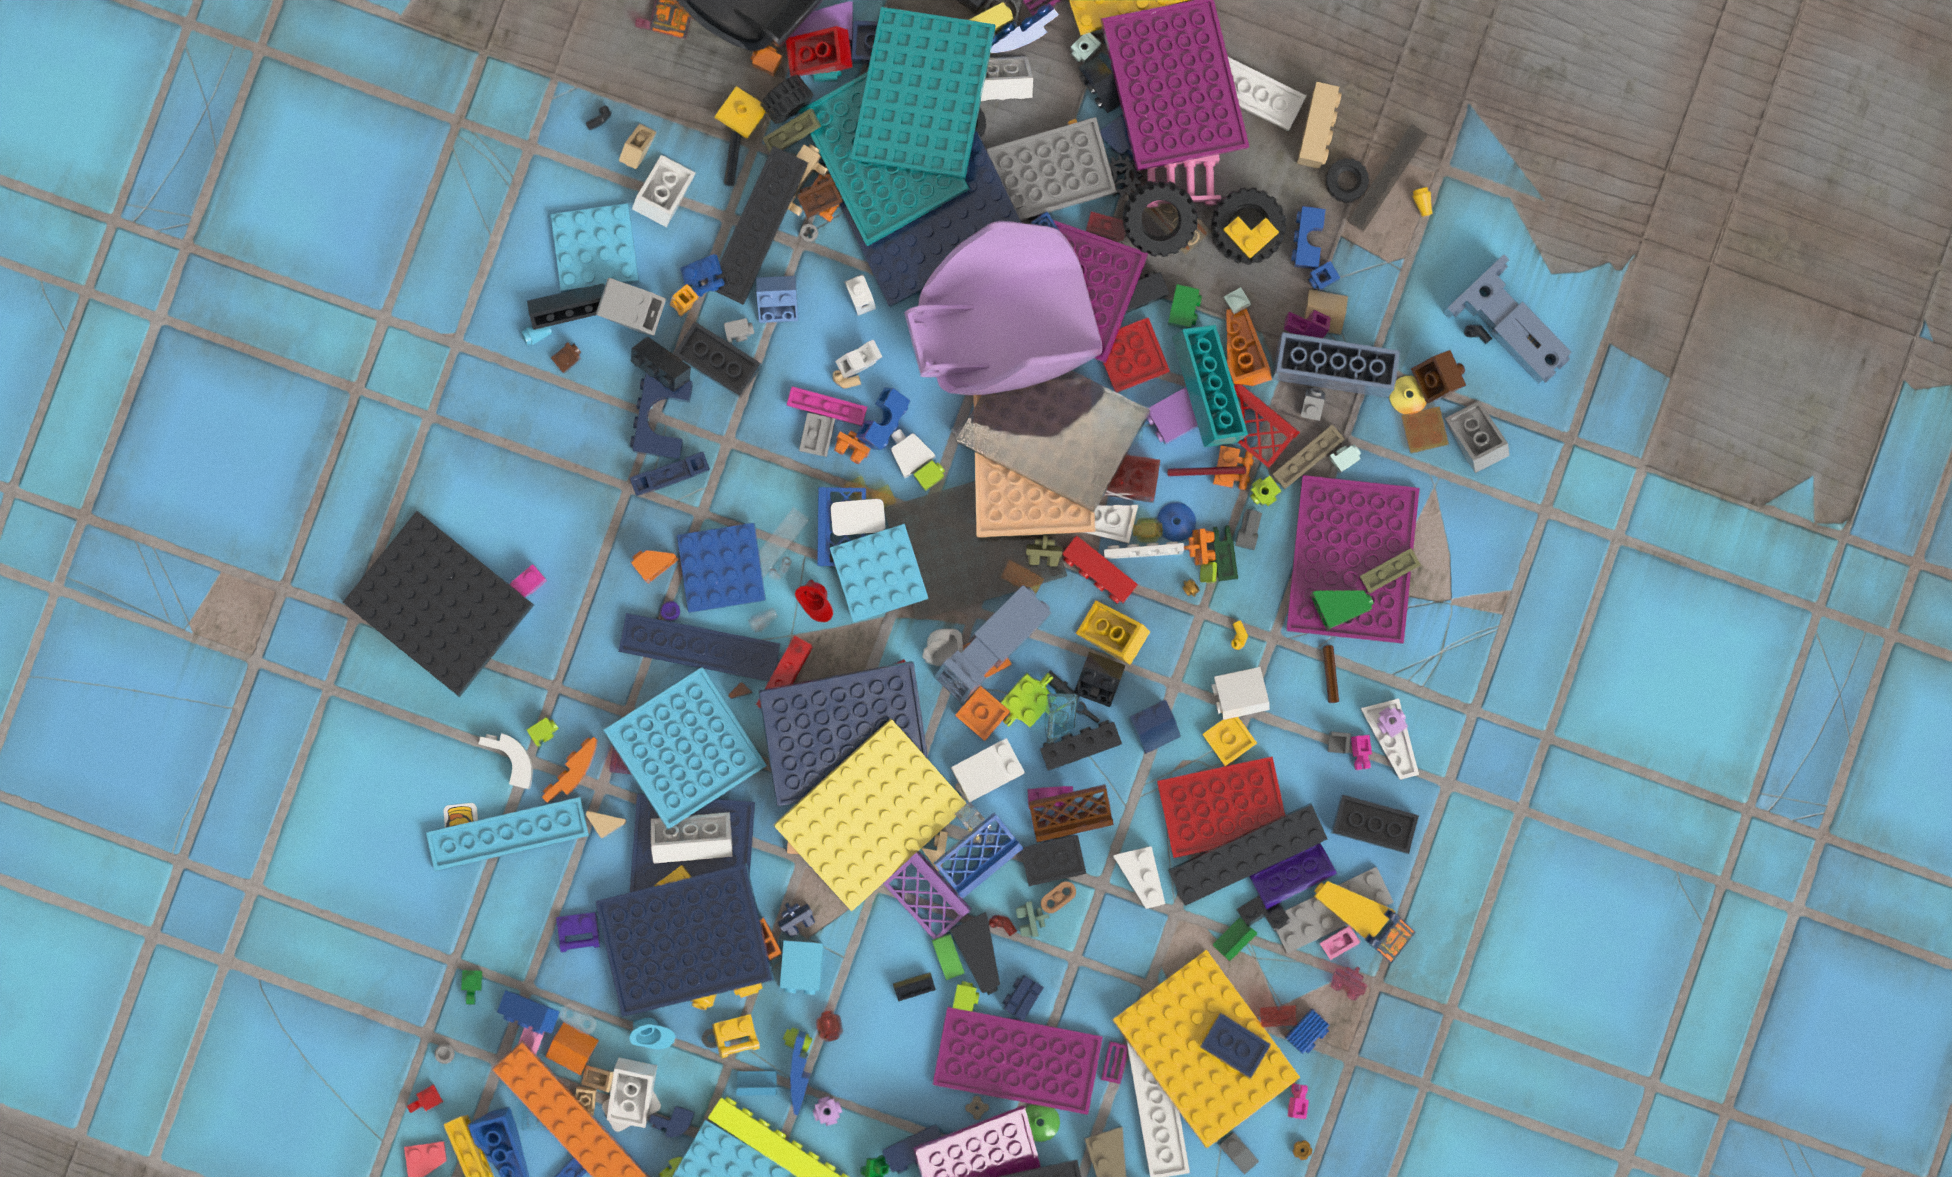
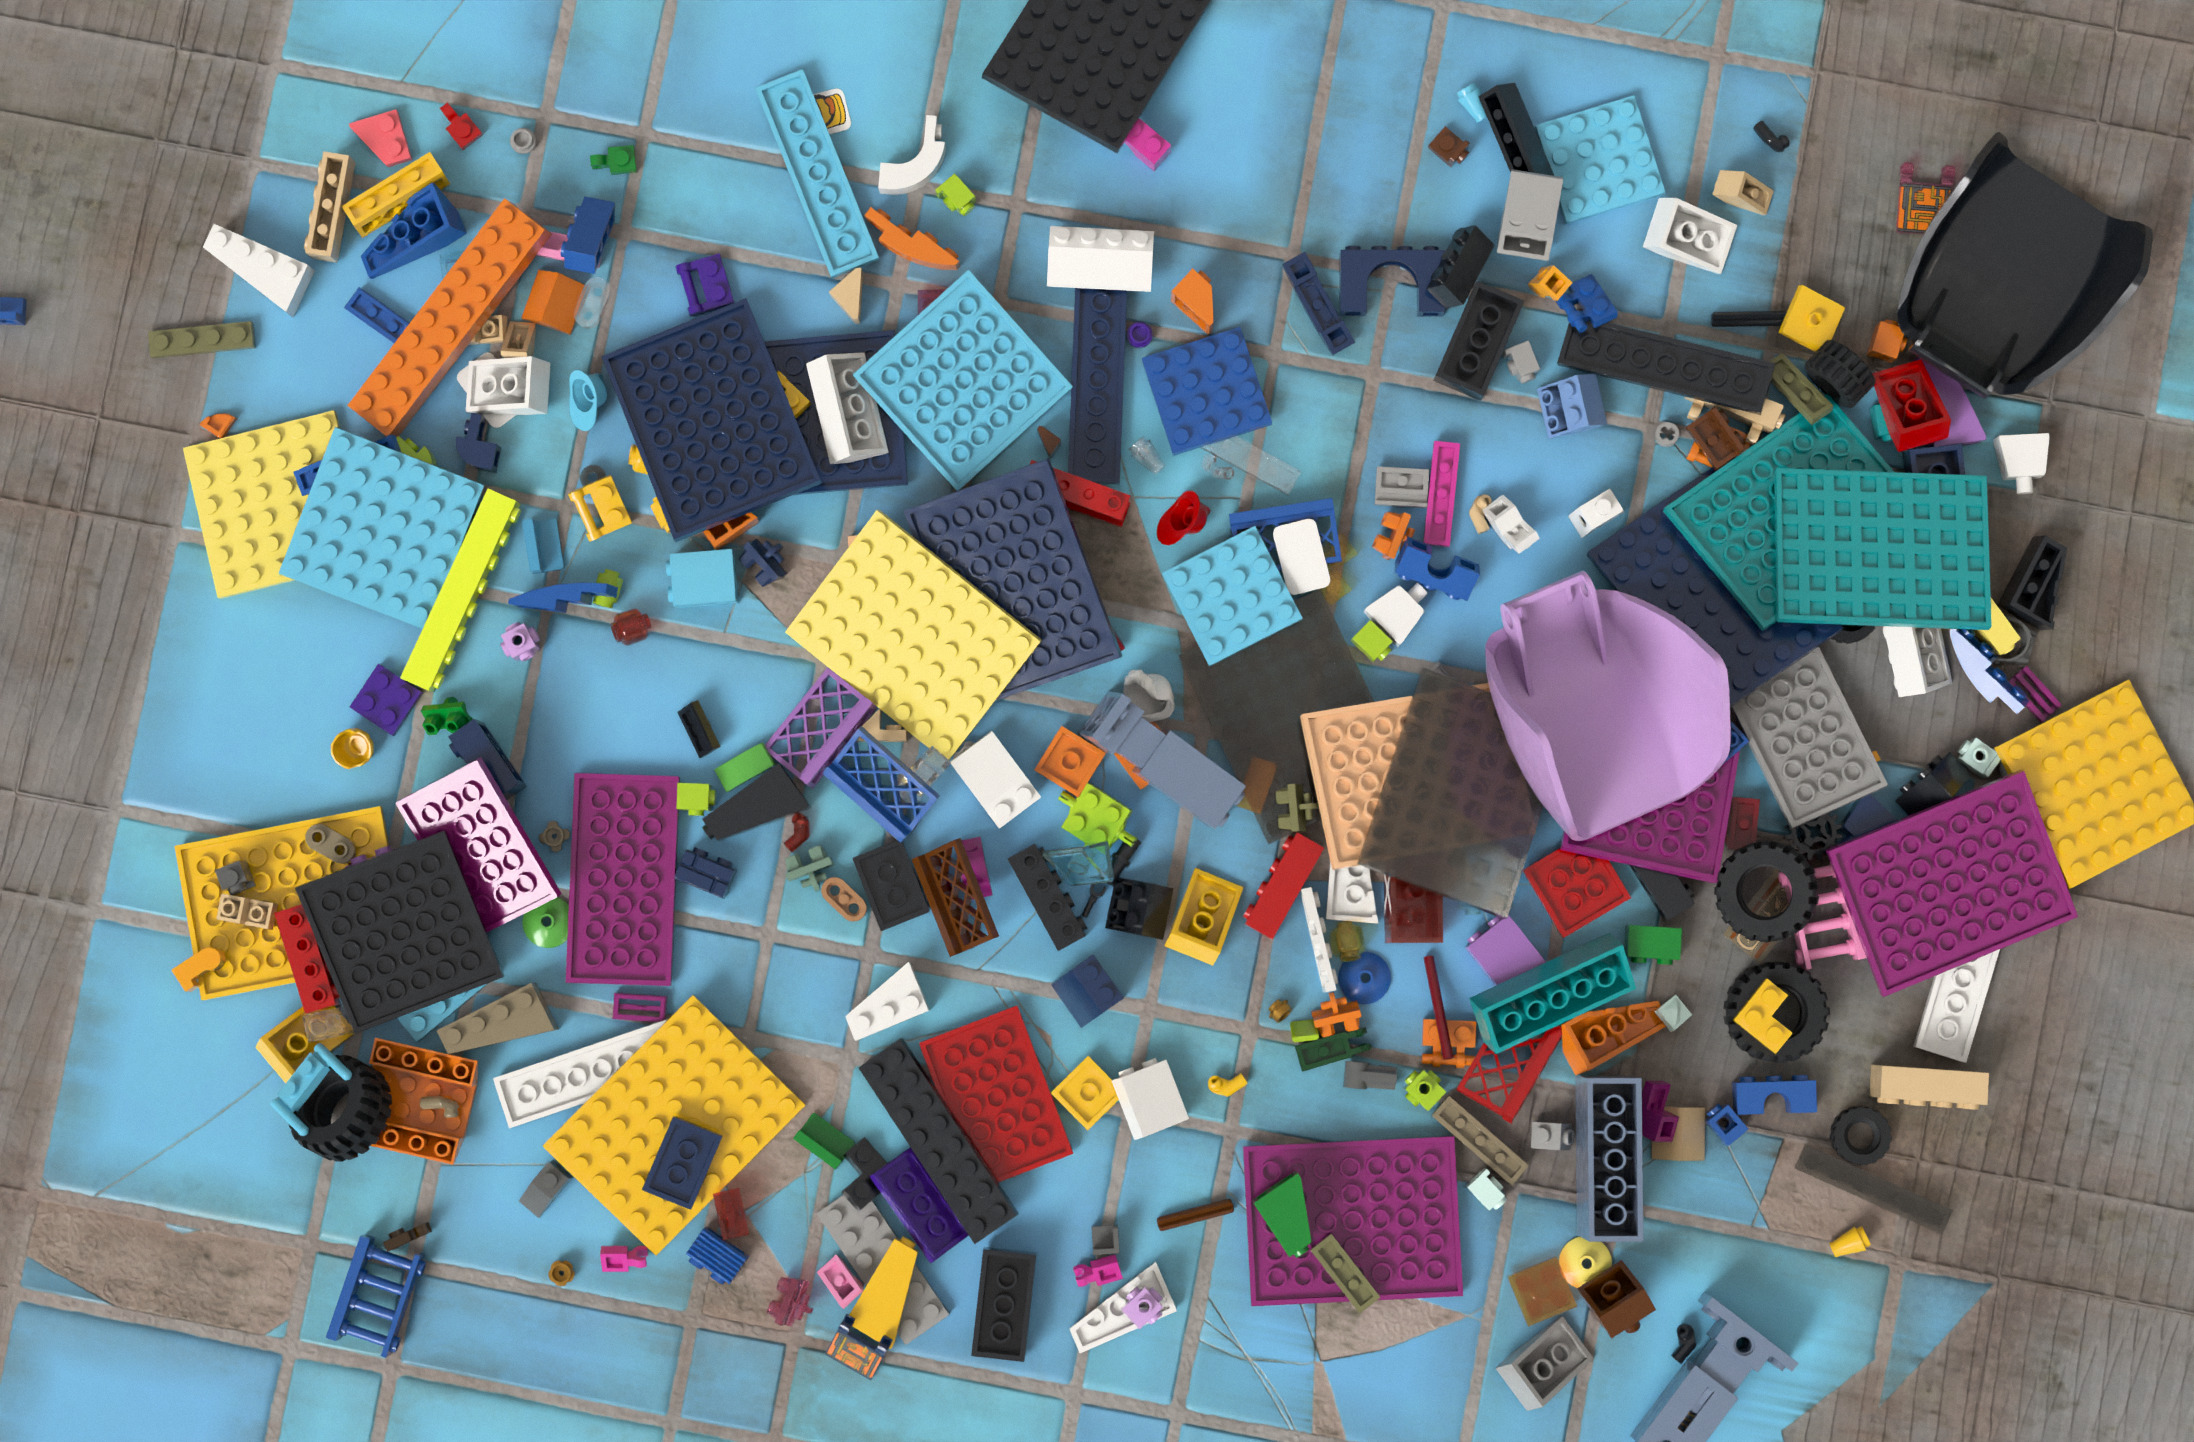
camera: 90 degrees right, 0 degrees up
none -> white slope [1047,226,1154,292]

